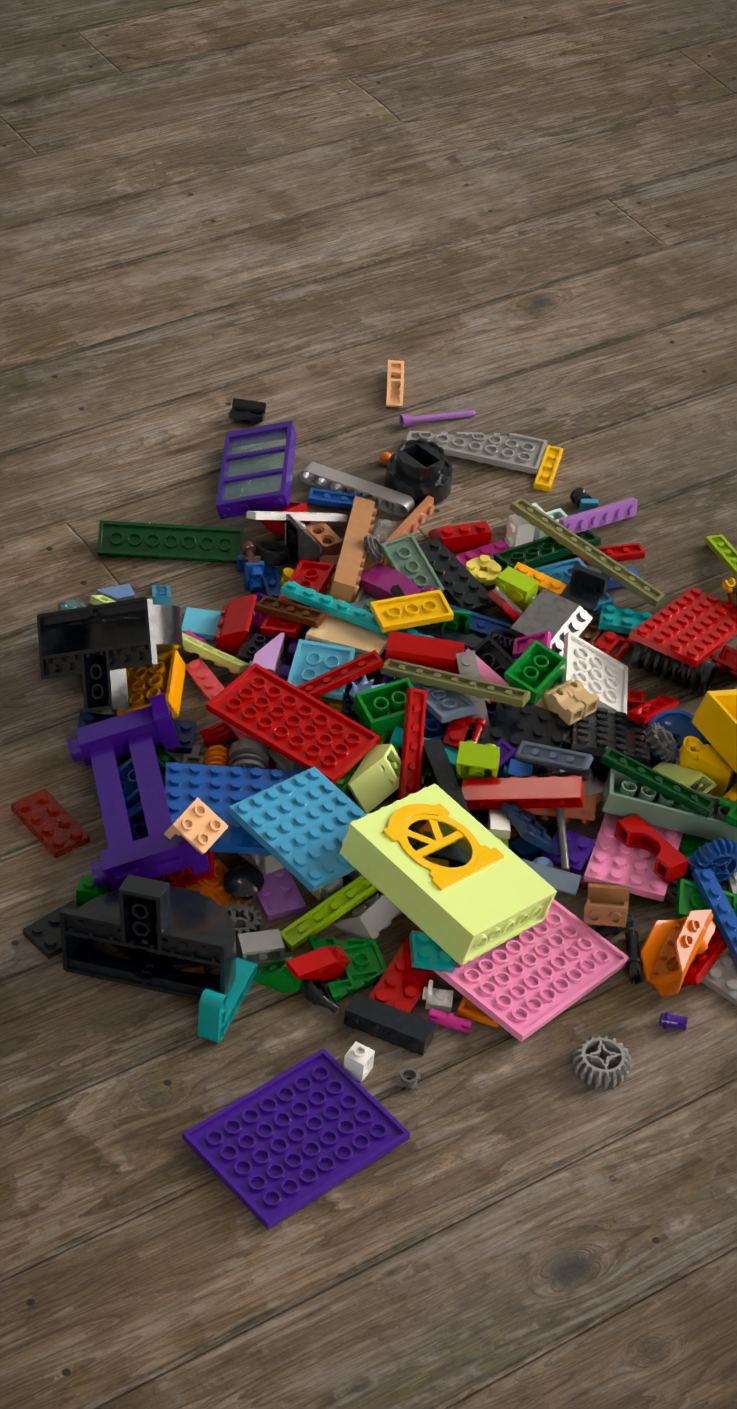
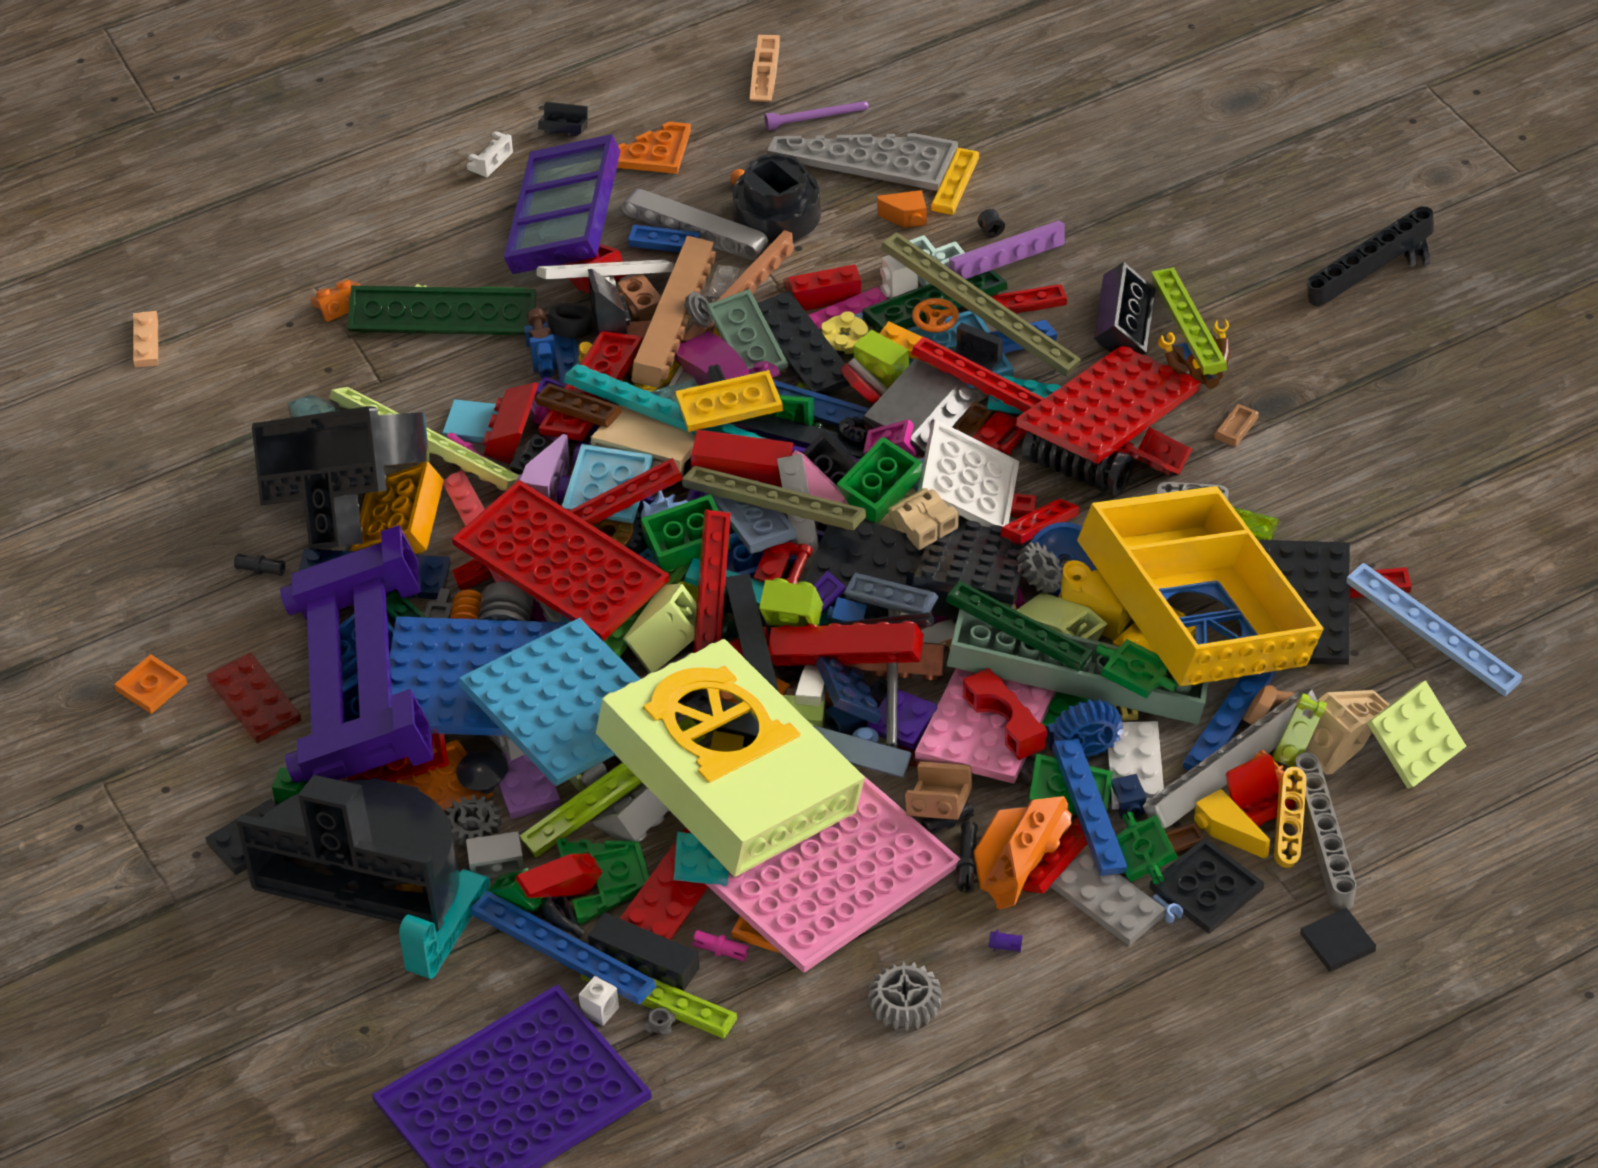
camera: 10 degrees right, 5 degrees up
medium blue tile [97,584,135,601] -> none
dark azure slope [152,585,171,605] -> none
light nougat bracket [164,797,228,854] -> none
white bracket [422,980,454,1012] -> none
dark azure plate [578,499,599,513] -> none
none -> black pin [234,553,286,576]
none -> orange bracket [310,279,361,322]
none -> white hinge [467,131,513,178]
none -> blue plate [471,891,656,1005]
none -> lime tile [581,974,737,1039]
none -> orange plate [617,122,691,174]
none -> orange slope [877,190,927,228]
none -> red plate [911,336,1134,458]
none -> orange piece [912,298,959,333]
none -> black slope [1094,262,1155,355]

